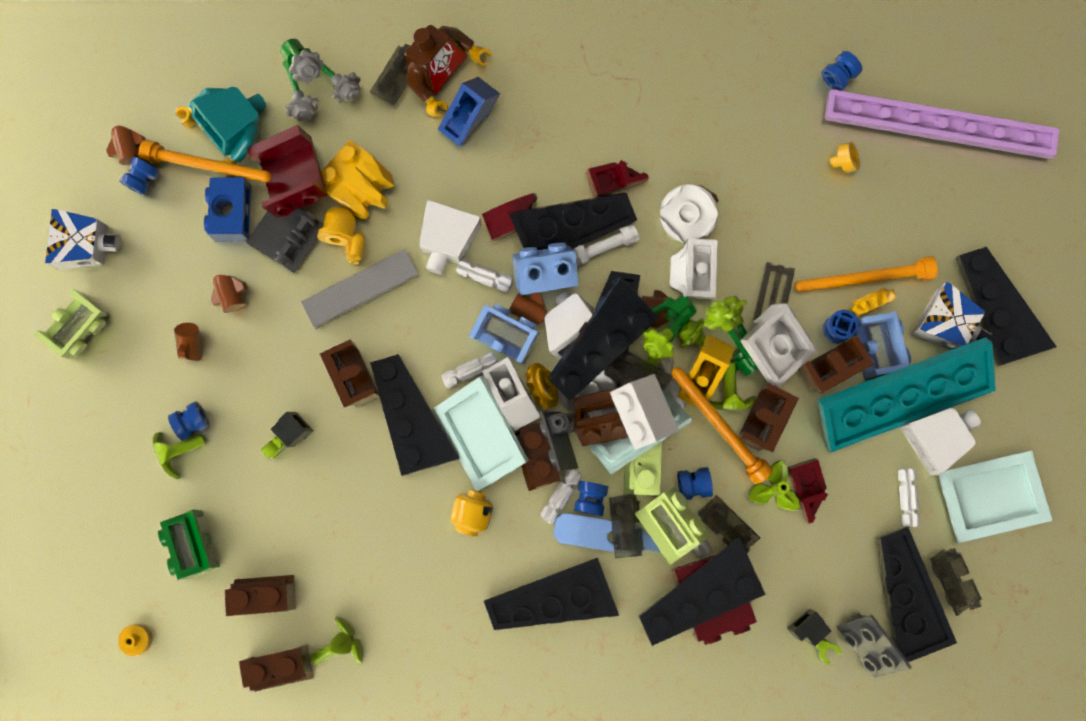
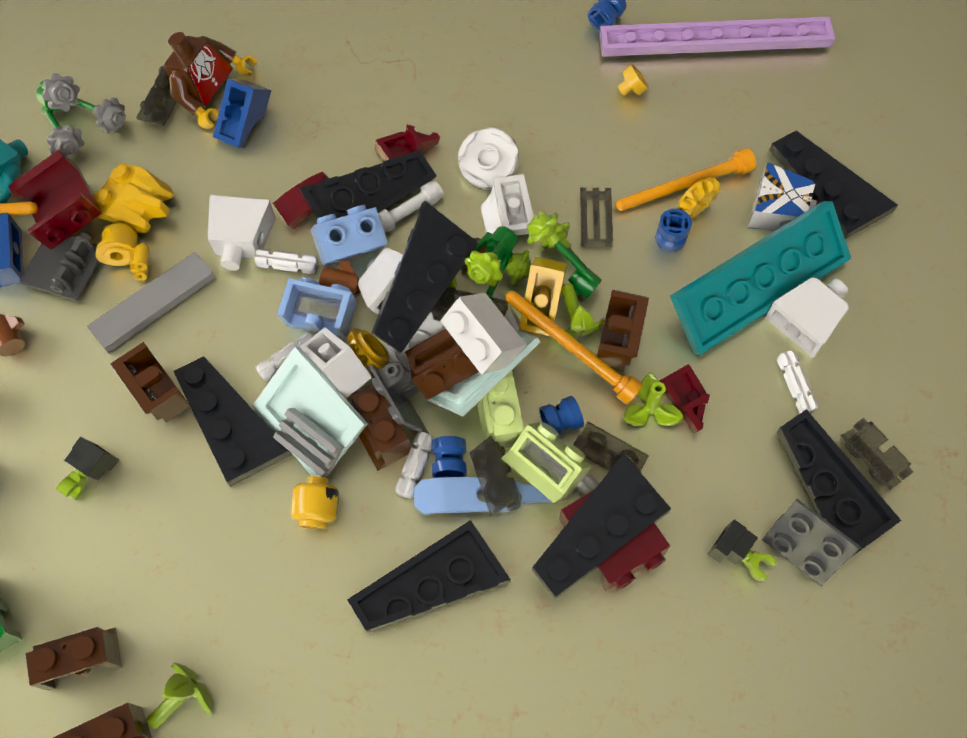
camera: 15 degrees left, 15 degrees down
white plate [740,303,817,388] -> none
reddish brown window [798,335,874,393] -> none
light blue window [854,311,911,381] -> none
light aqua piece [938,450,1053,543] -> none
none -> light grey tile [273,408,344,477]

